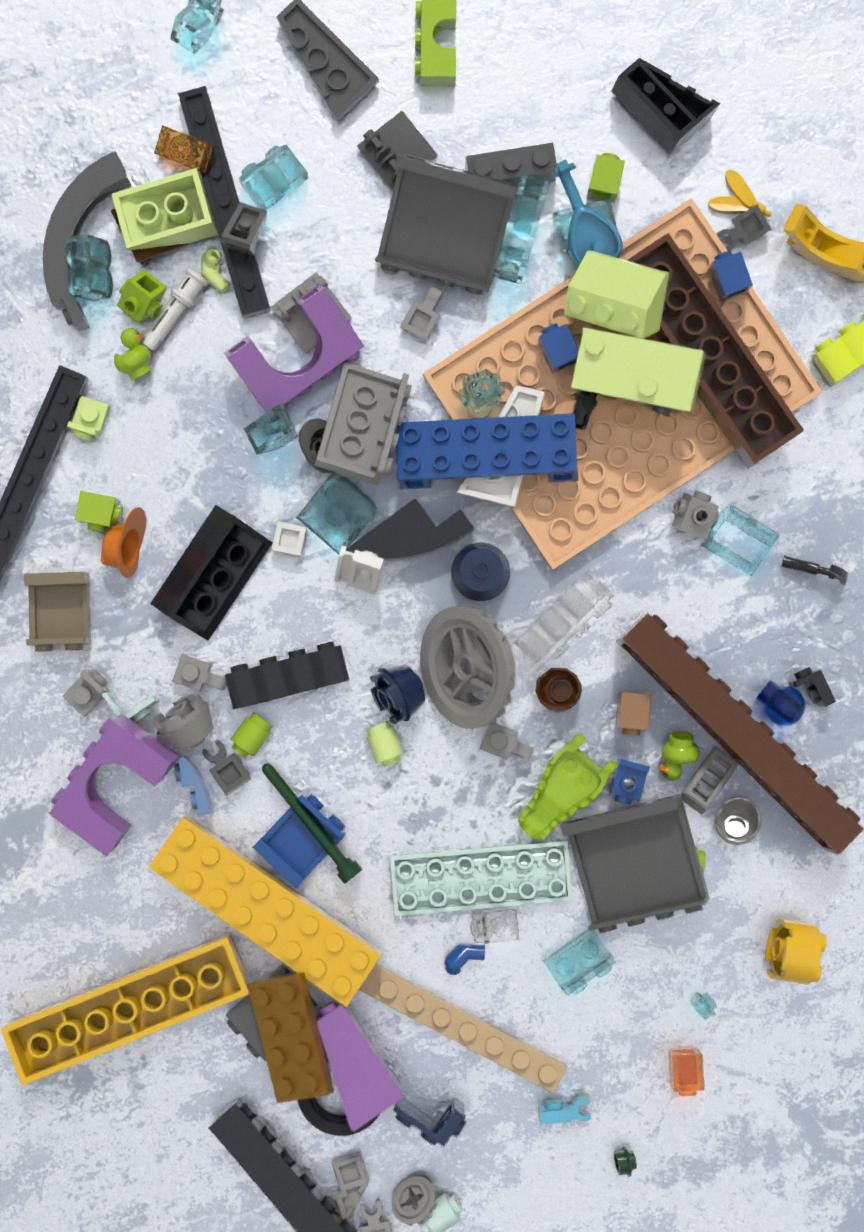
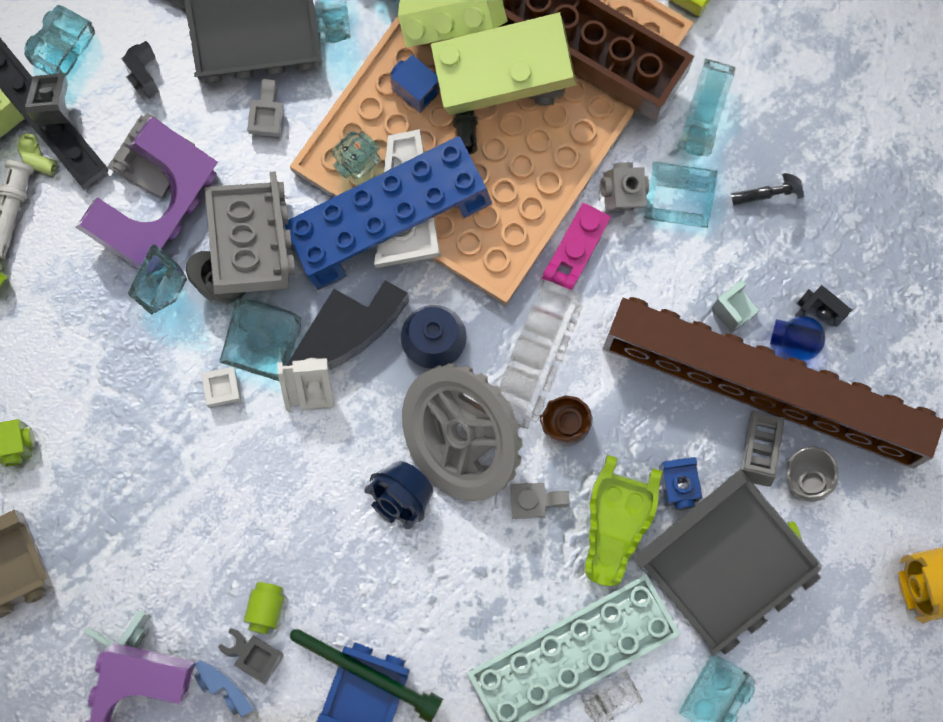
camera: 20 degrees left, 10 degrees down
light grey bracket [62,670,110,717] -> none
orange piece [100,507,146,578] -> none
black slope [150,505,273,641] -> none
light grey cone [153,694,213,751] -> none
light grey plate [172,654,226,692] -> none
black brick [225,641,350,709] -> none
yellowish green brick [366,721,404,767] -> none
medium nougat brick [615,692,651,736] -> none
lime animal [658,731,700,781] -> none
clear light blue plate [690,992,717,1020] -> none
none -> black bracket [121,41,159,98]
none -> dark pink plate [541,202,611,294]
none -> clear light blue arch [677,58,736,157]
none -> light aqua panel [711,279,759,333]

